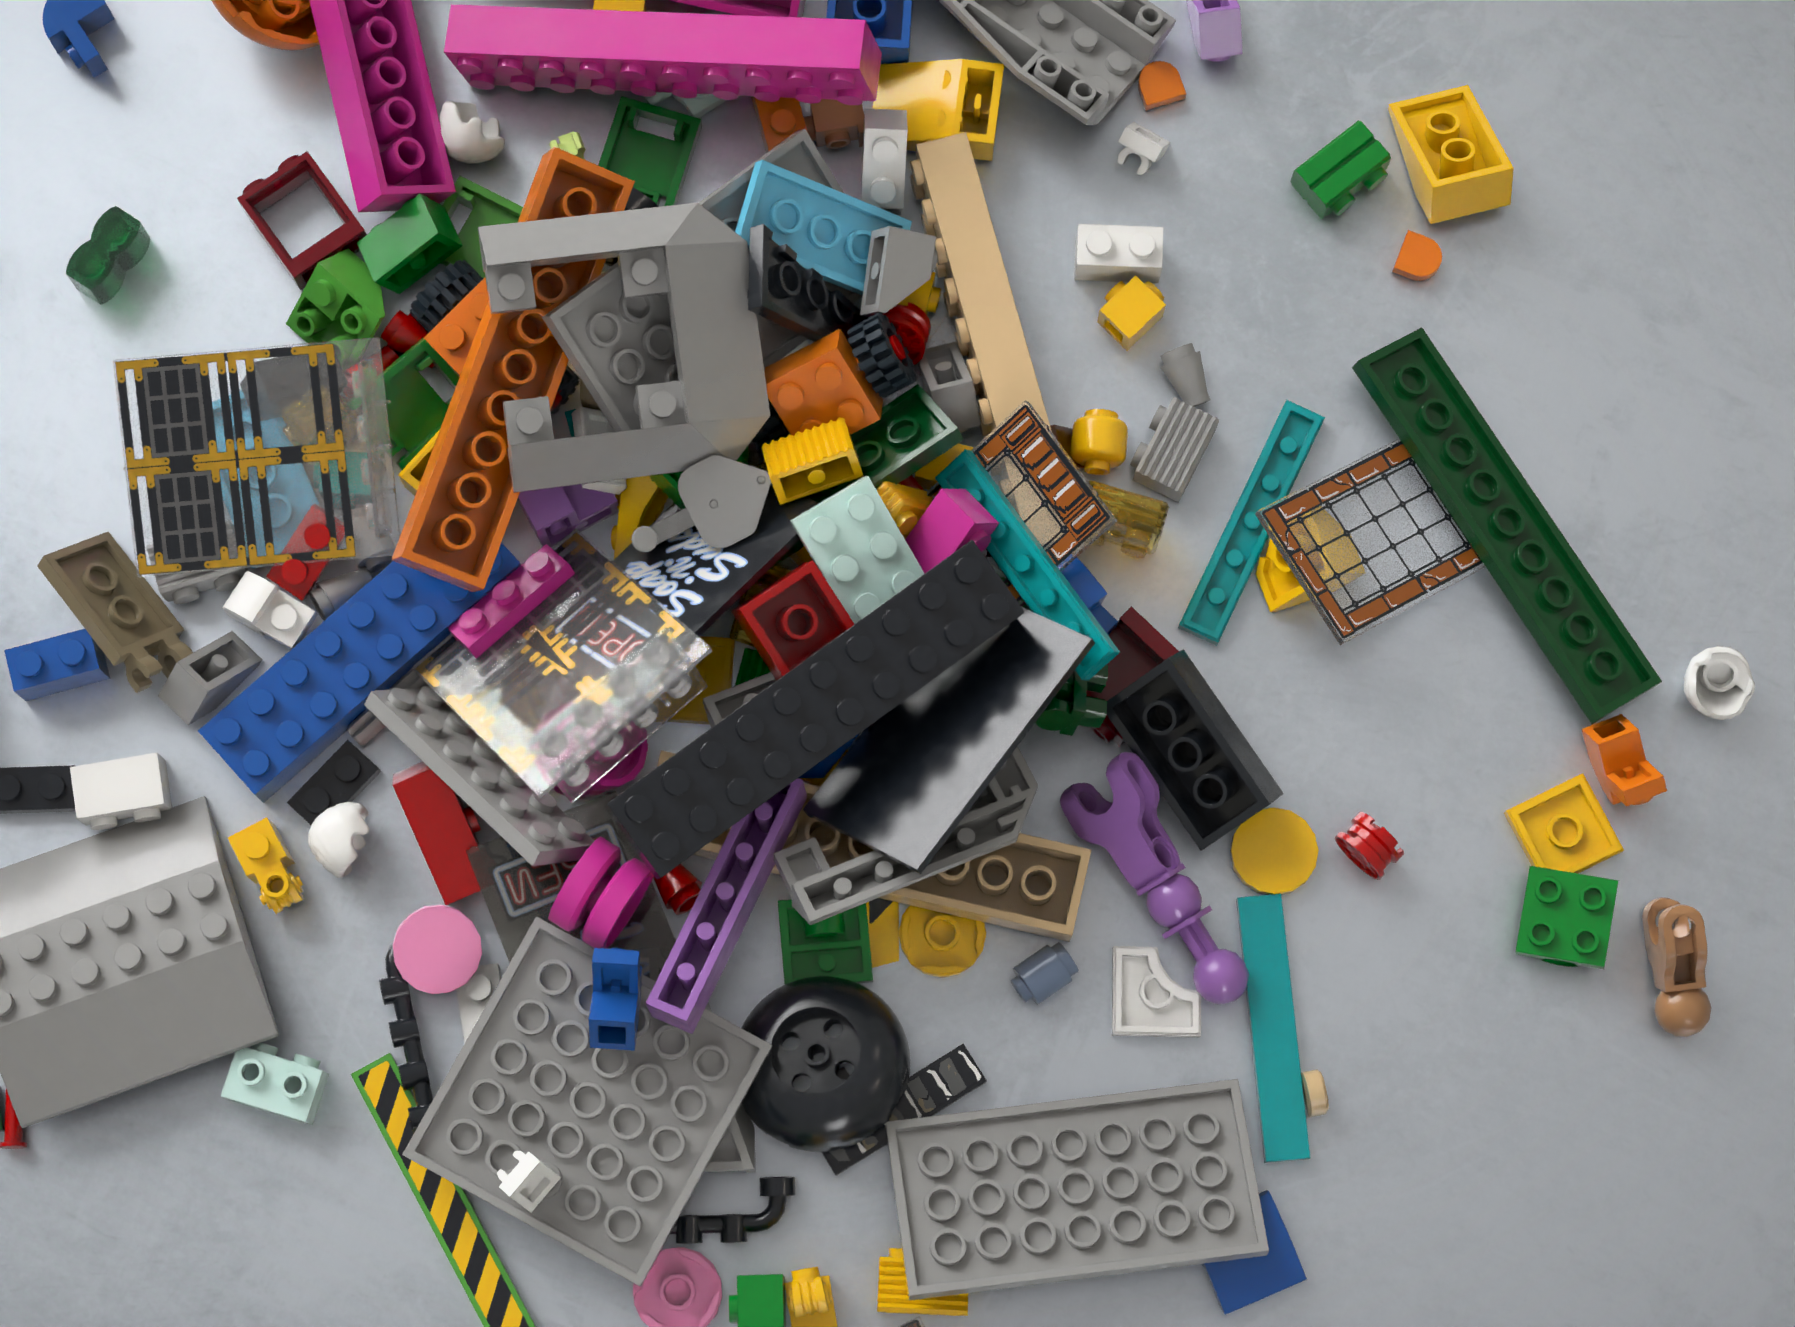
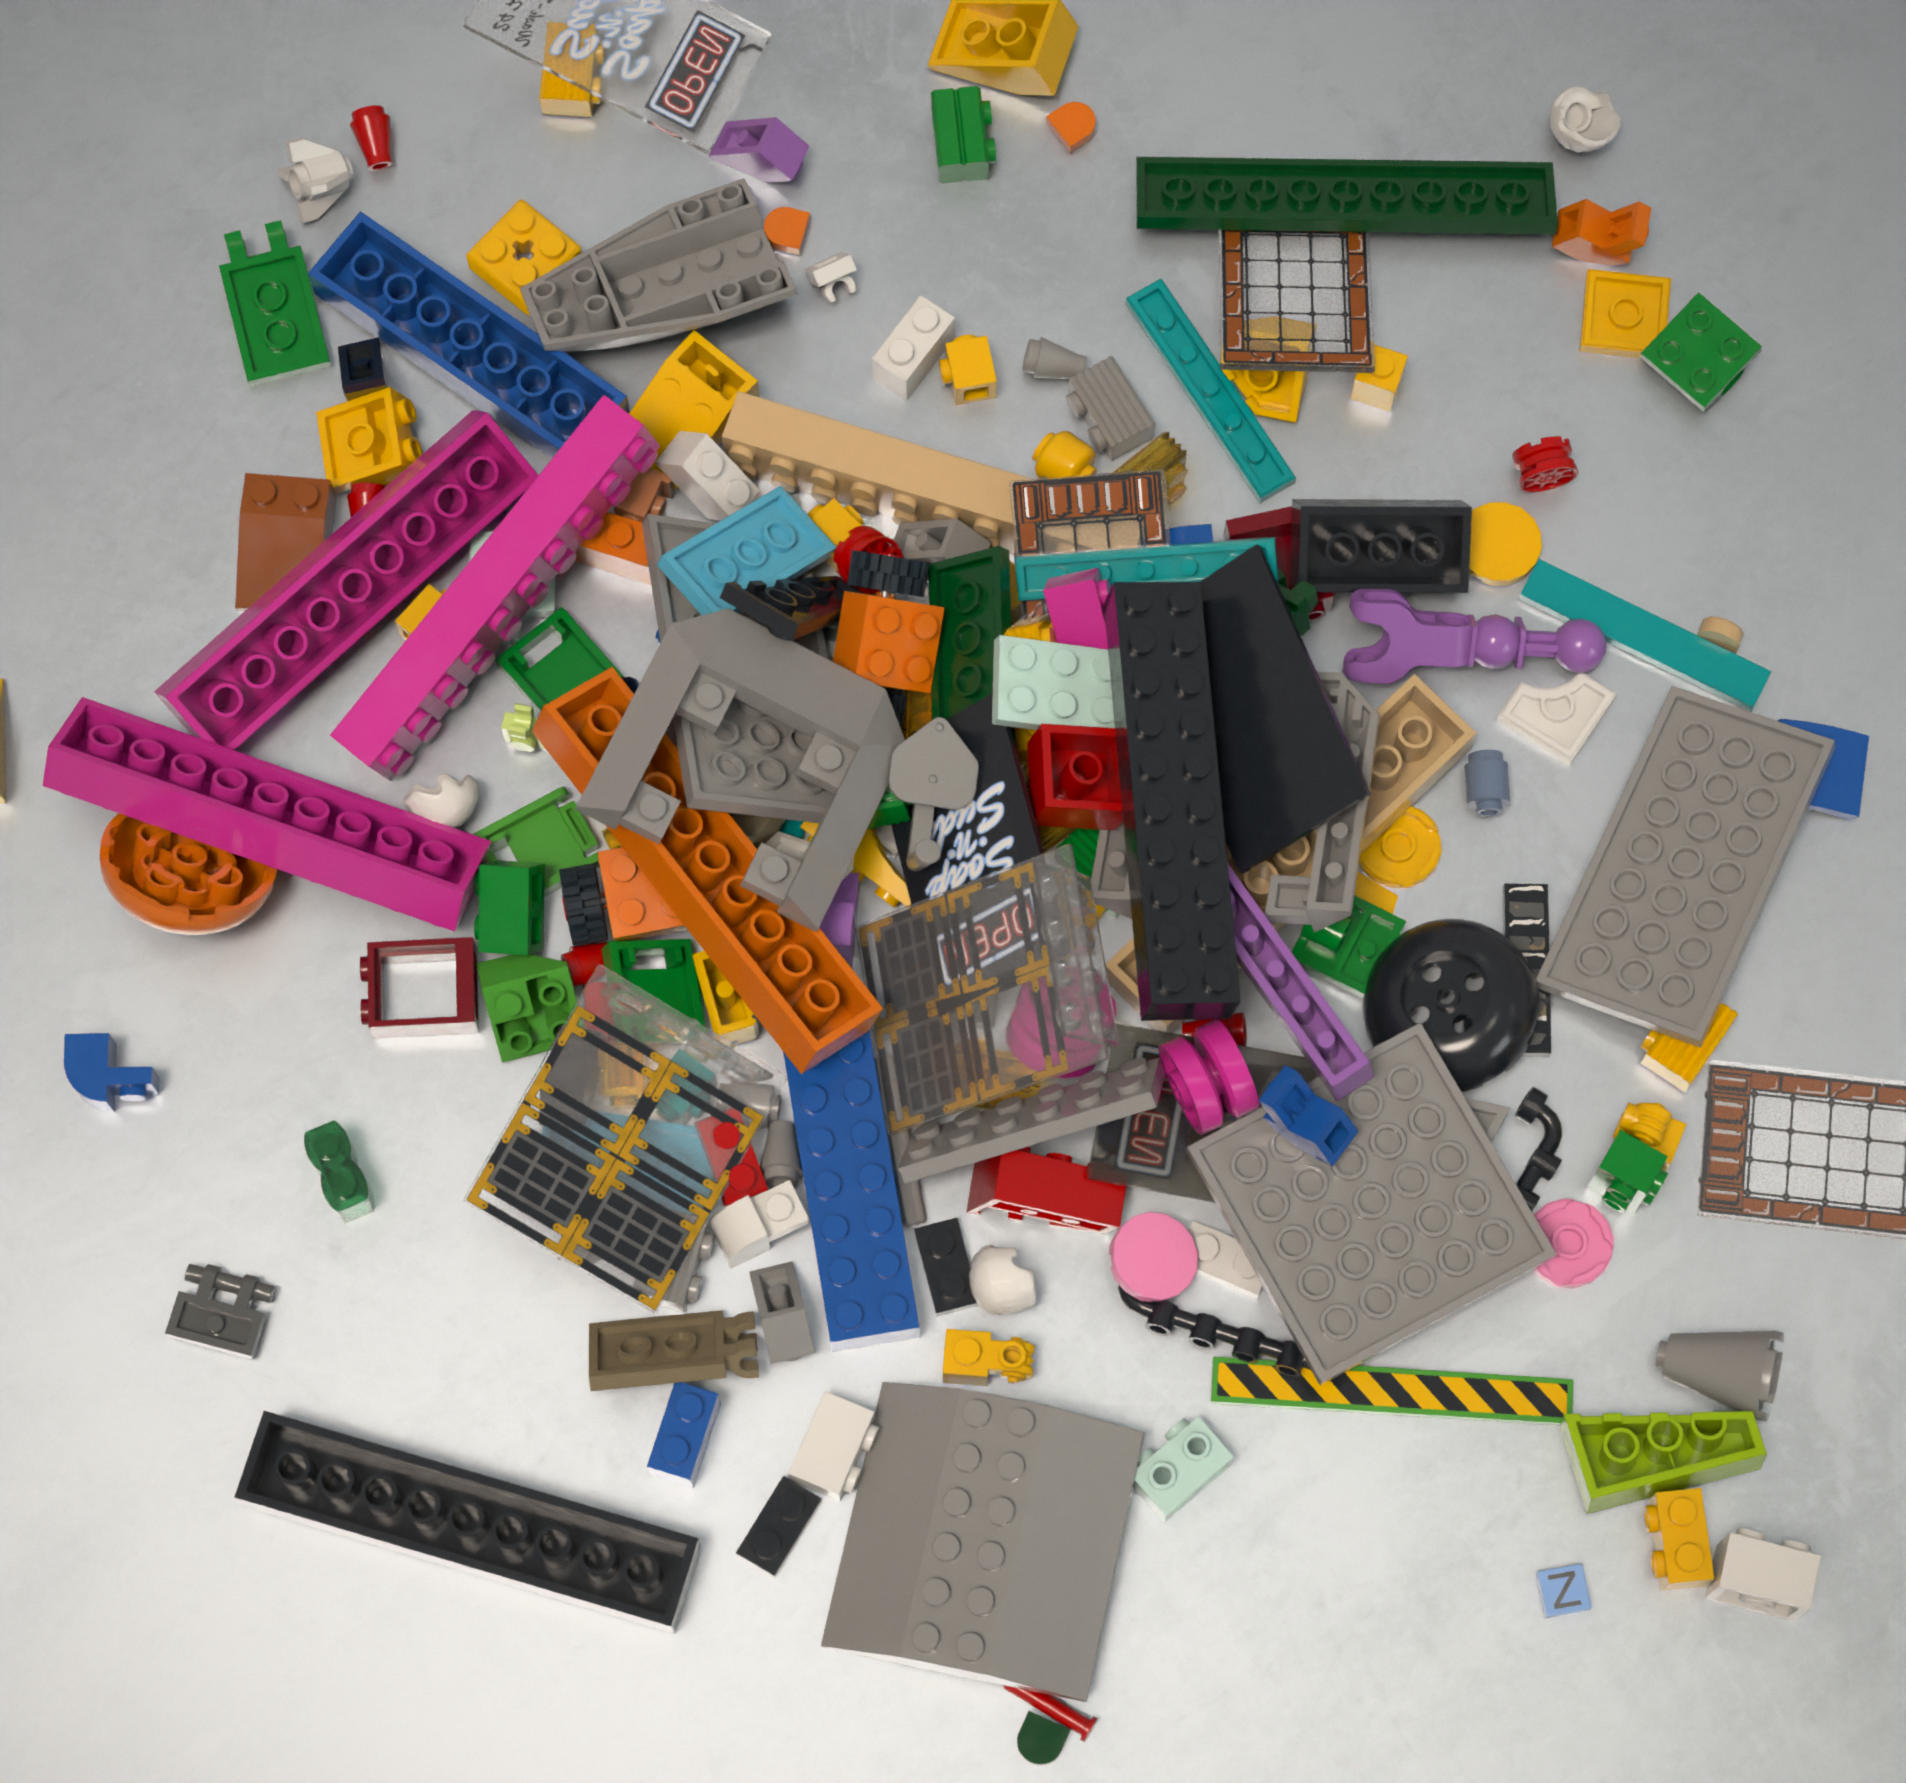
camera: 55 degrees left, 5 degrees down
dark pink plate [448,544,575,658] -> none
white tile [497,1151,561,1213] -> none
yellow brick [761,417,864,505] -> none
light grey slope [860,226,938,317] -> none
medium nougat piece [1642,897,1711,1037] -> none
none -> yellow brick [1351,343,1408,412]

